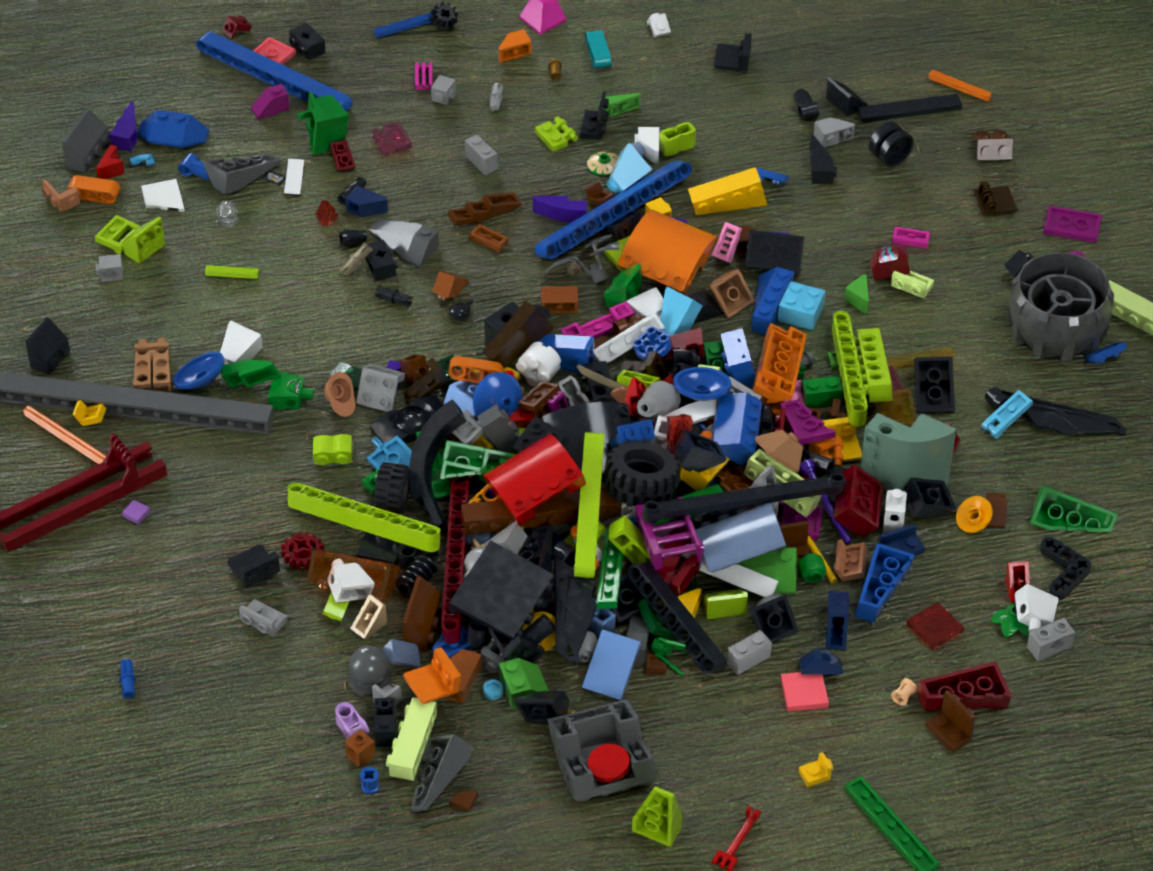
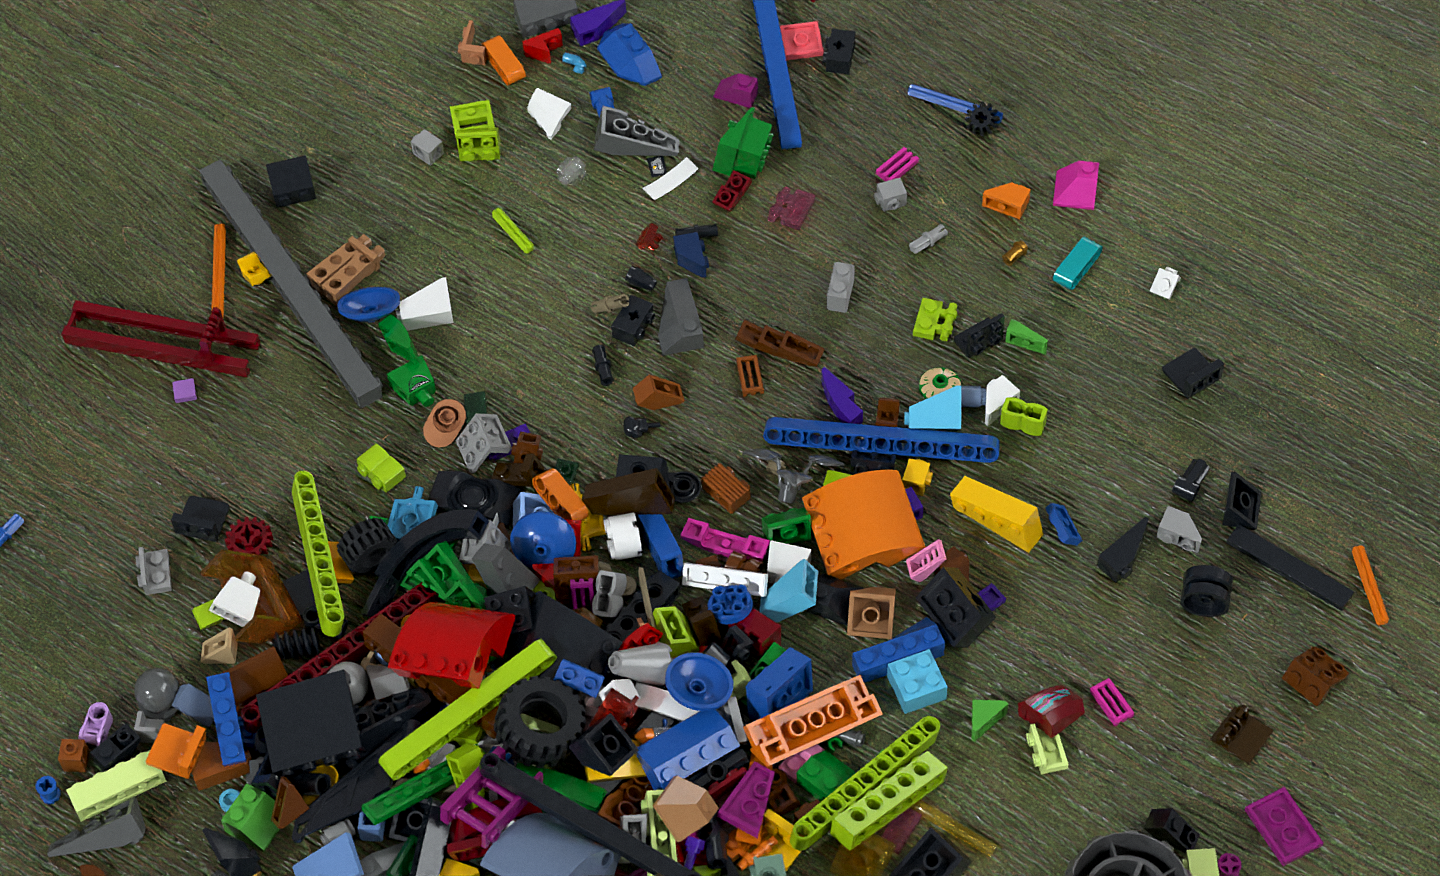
camera: 50 degrees right, 10 degrees up
none -> blue plate [206,672,247,767]
none -> reddish brown slope [271,776,309,829]

